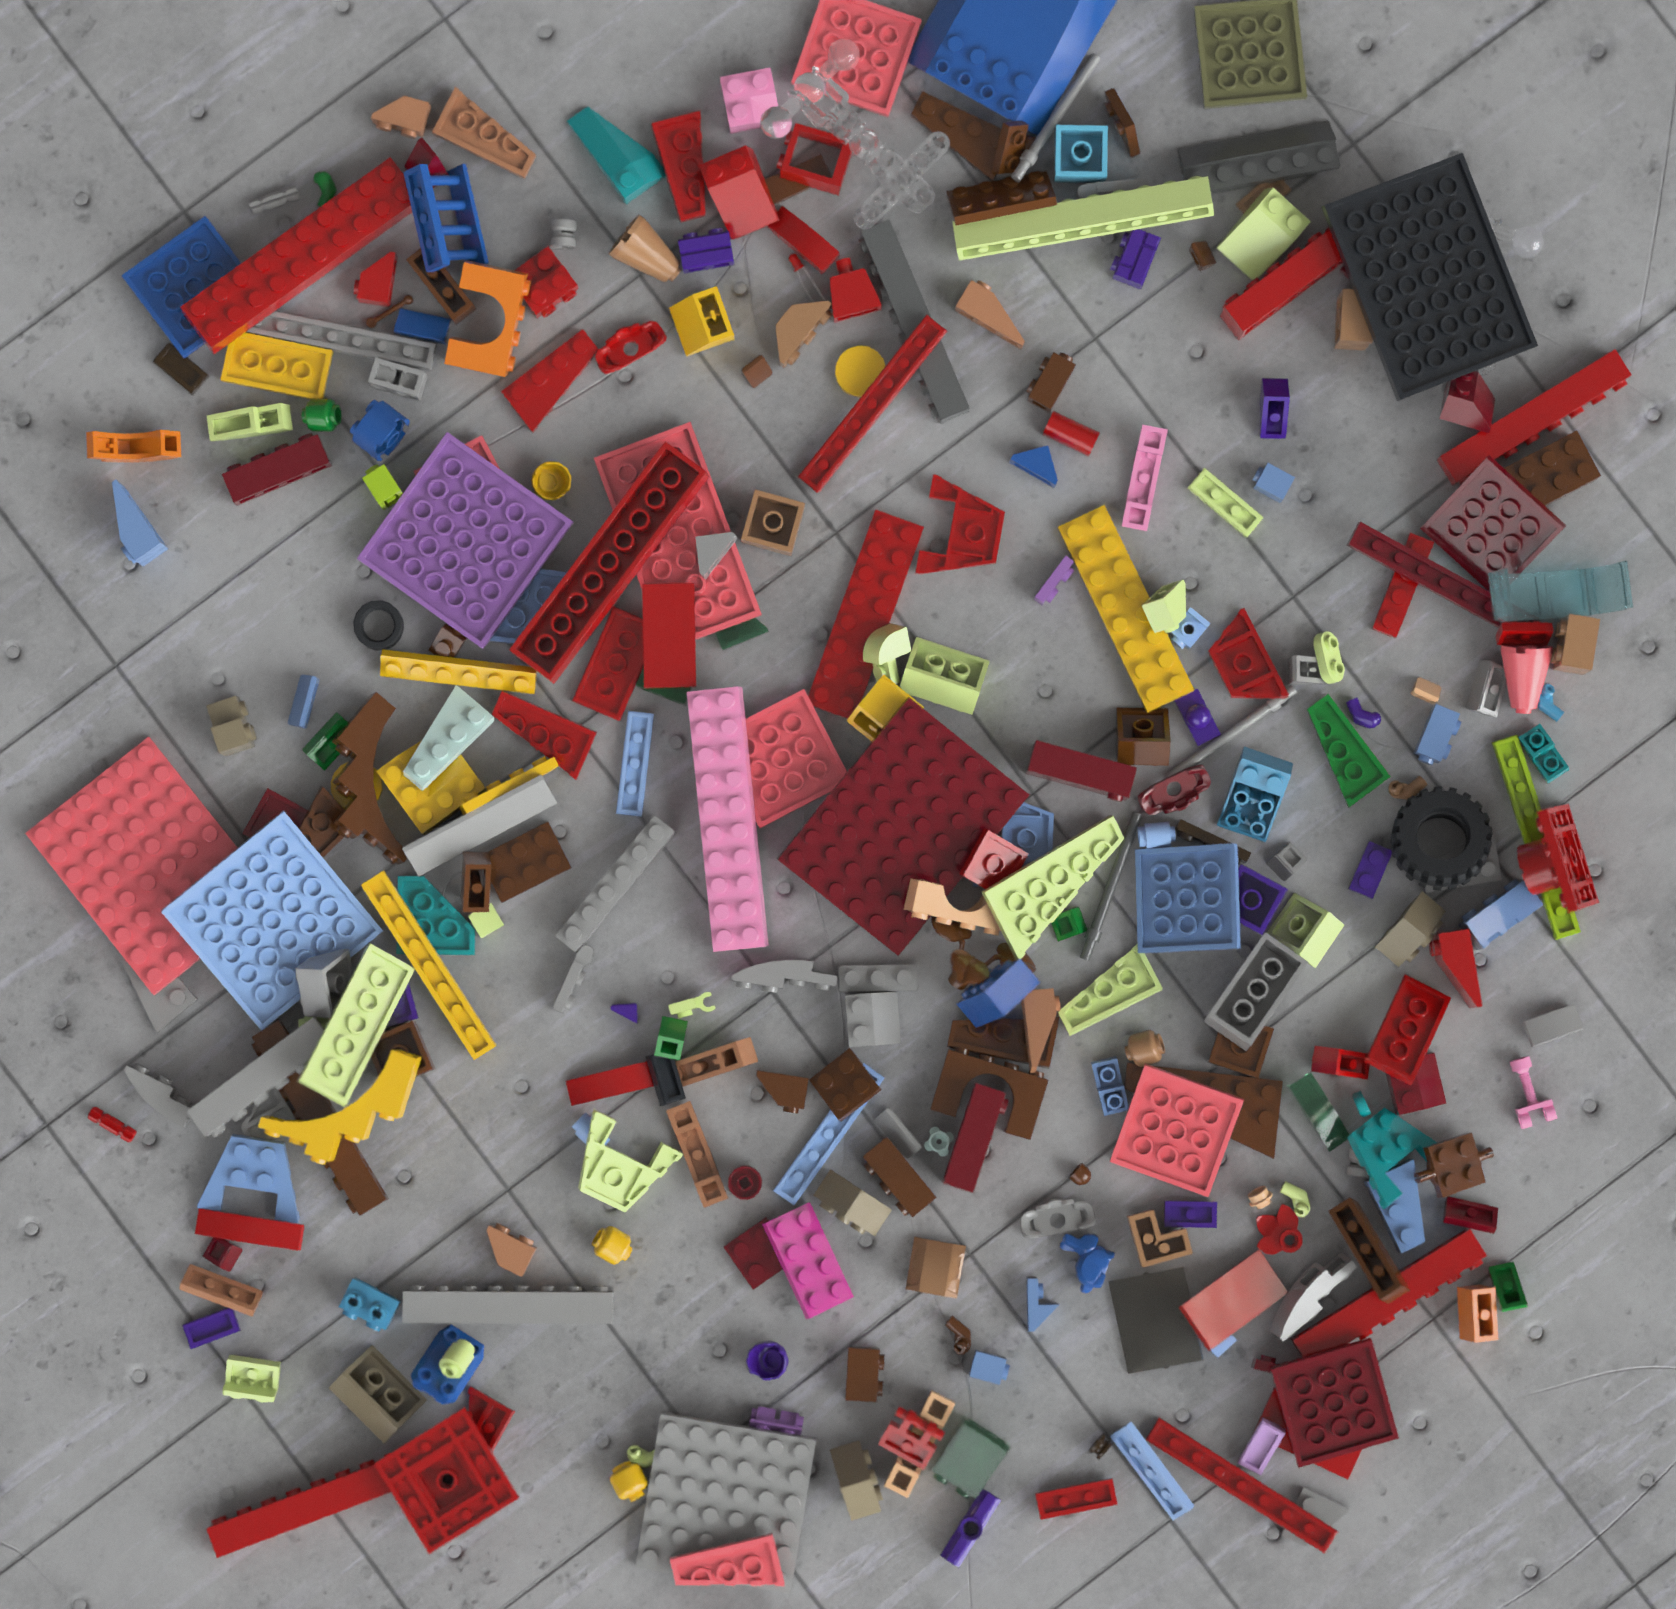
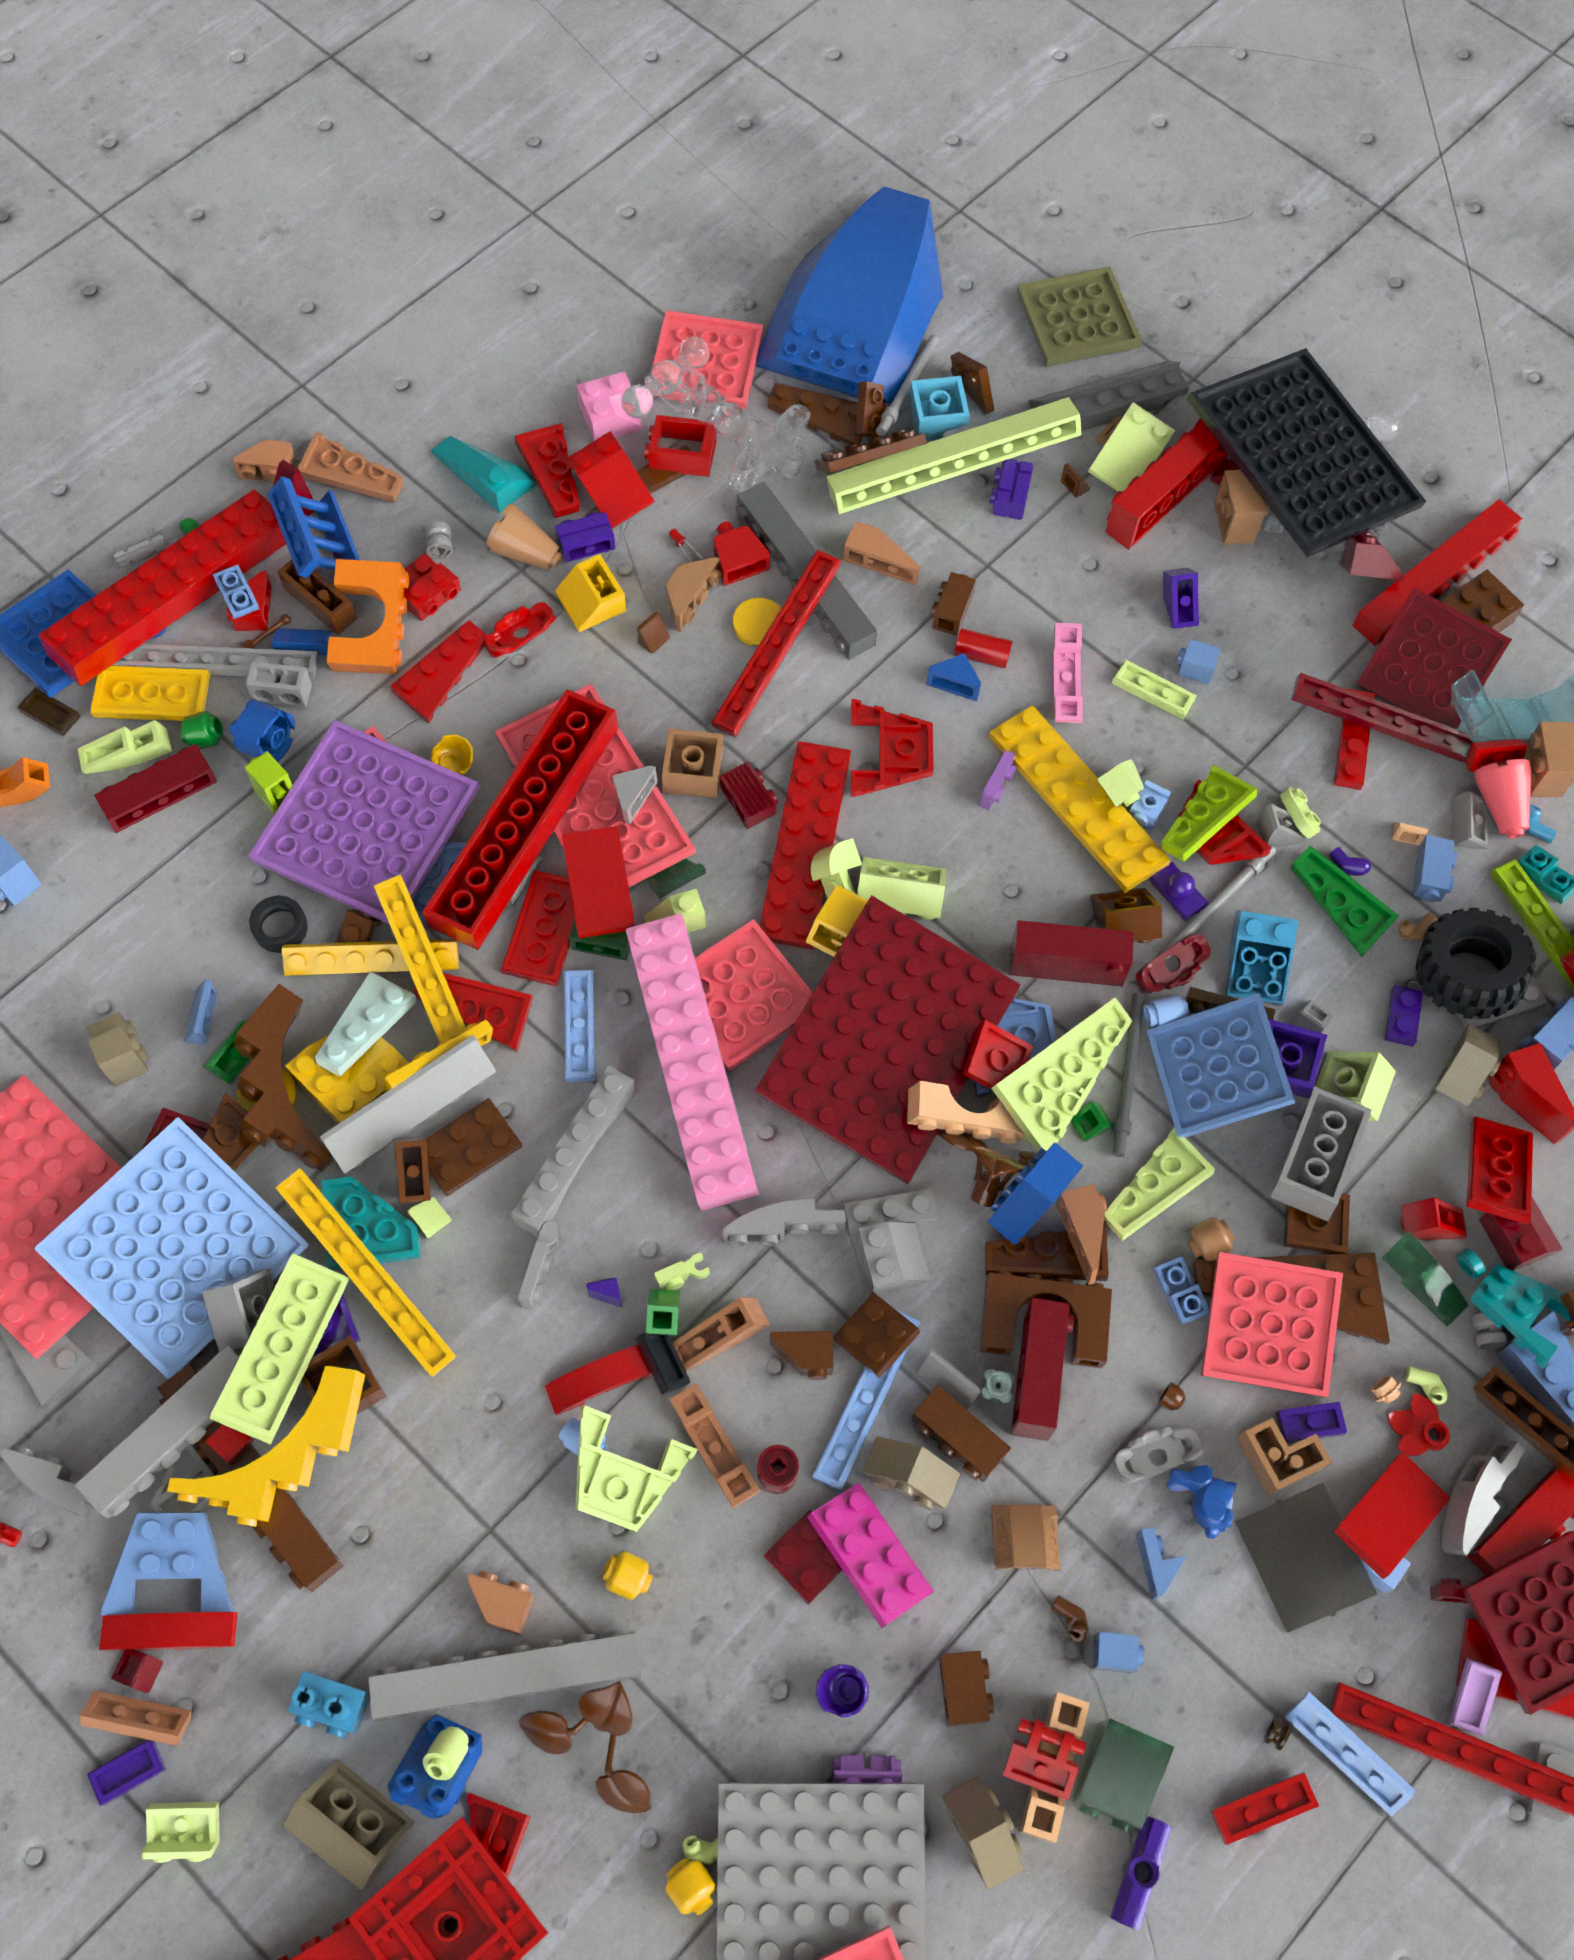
camera: 10 degrees left, 20 degrees down
red slope [766,206,840,275] -> none
none -> red tile [205,1424,254,1465]
none -> medium blue slope [213,565,259,619]
none -> yellow plate [374,874,466,1043]
none -> reddish brown plant [518,1681,652,1813]
none -> yellowish green slope [643,889,706,933]
none -> dark red brick [719,762,778,829]
none -> lime wing [1161,764,1257,862]

